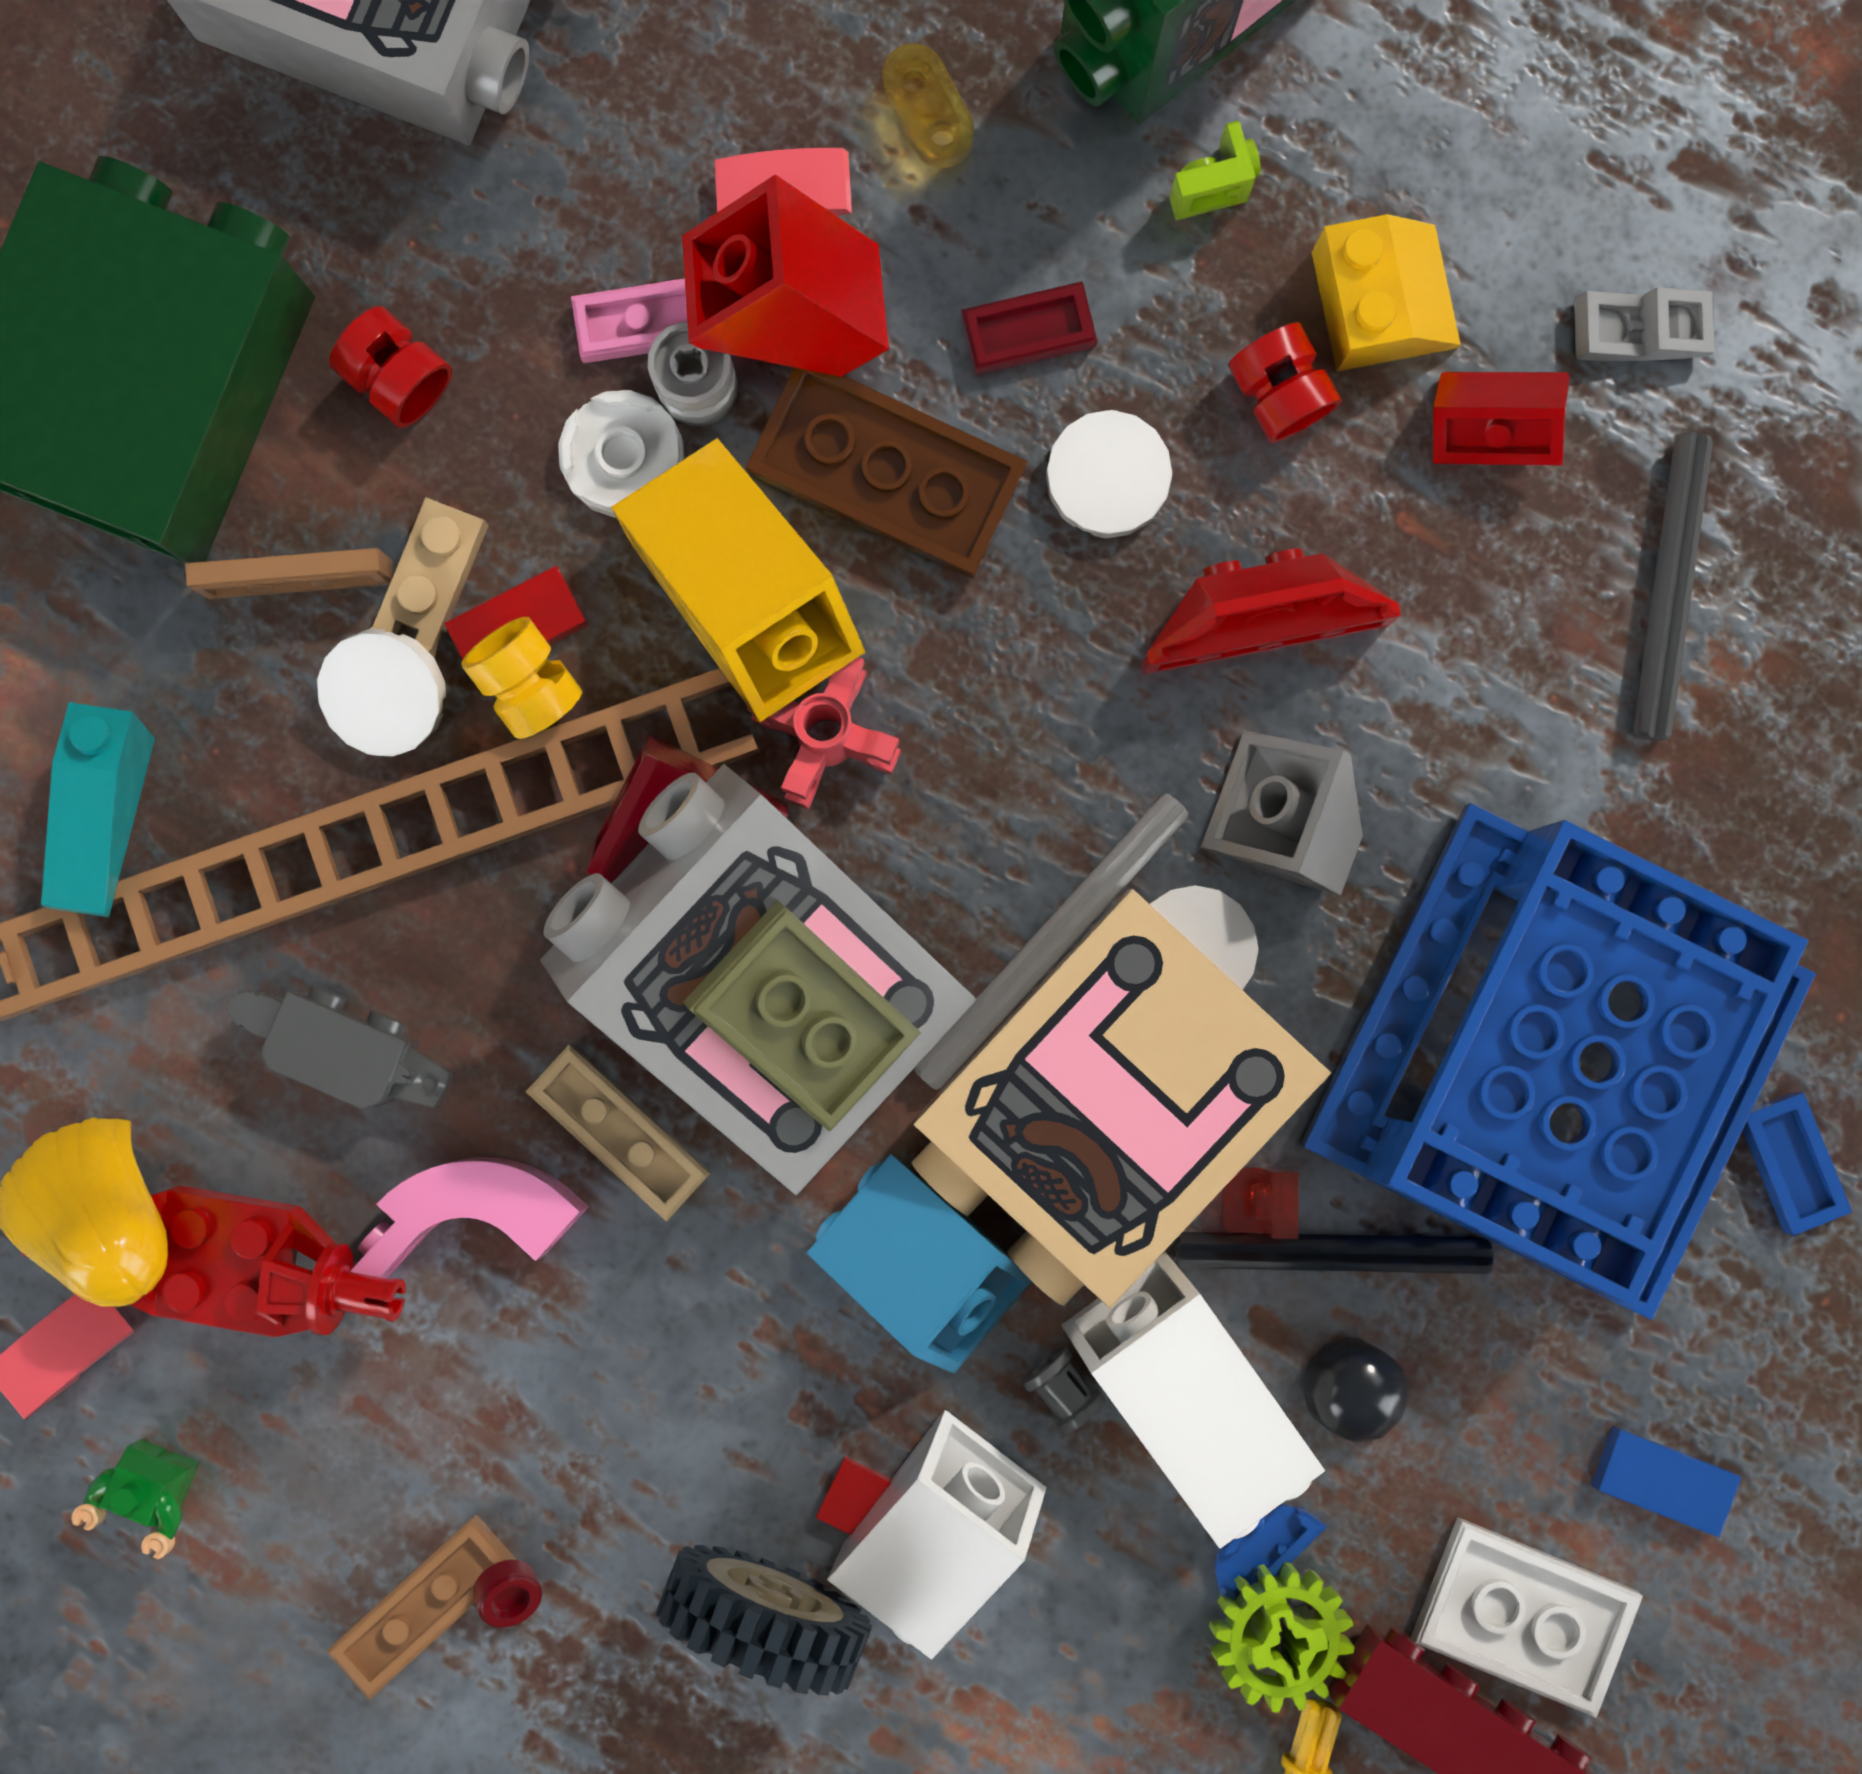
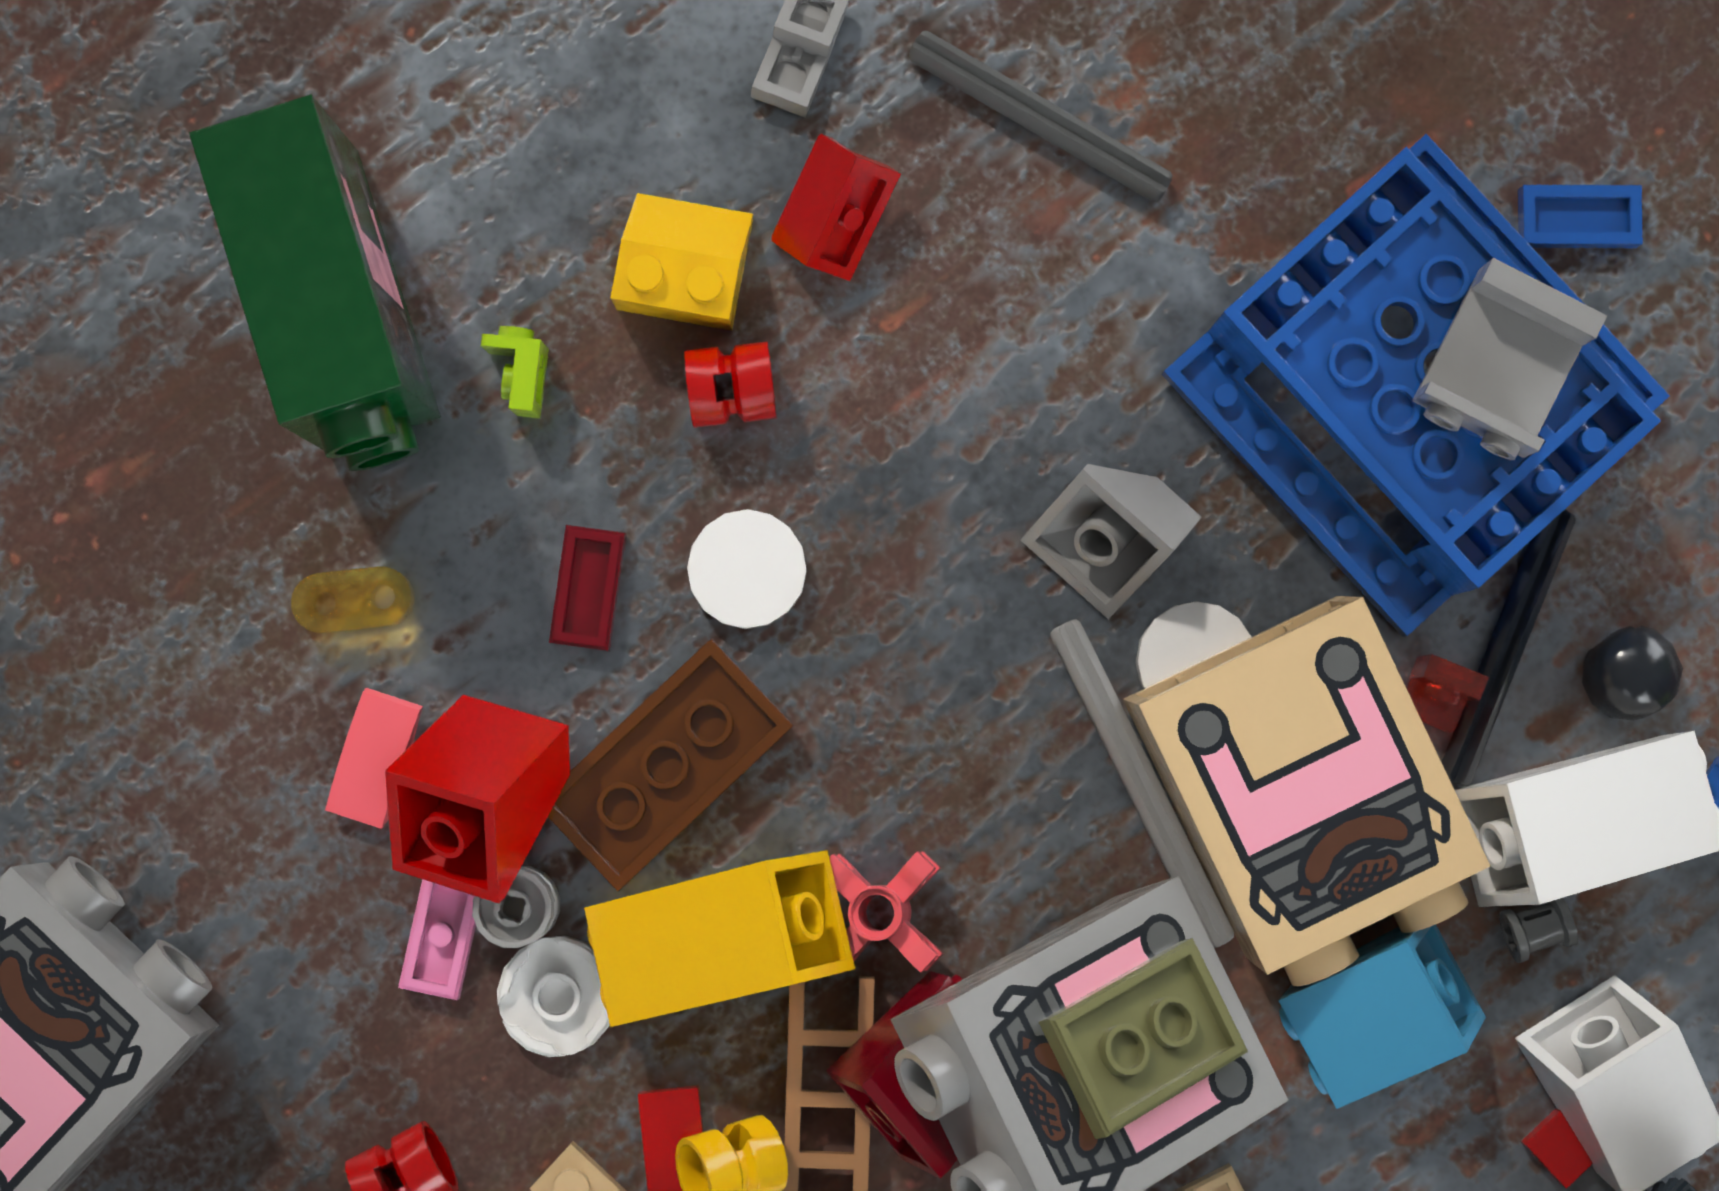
camera: 65 degrees left, 0 degrees up
red wedge [1141,548,1401,675] -> none
none -> light grey panel [1412,258,1607,460]

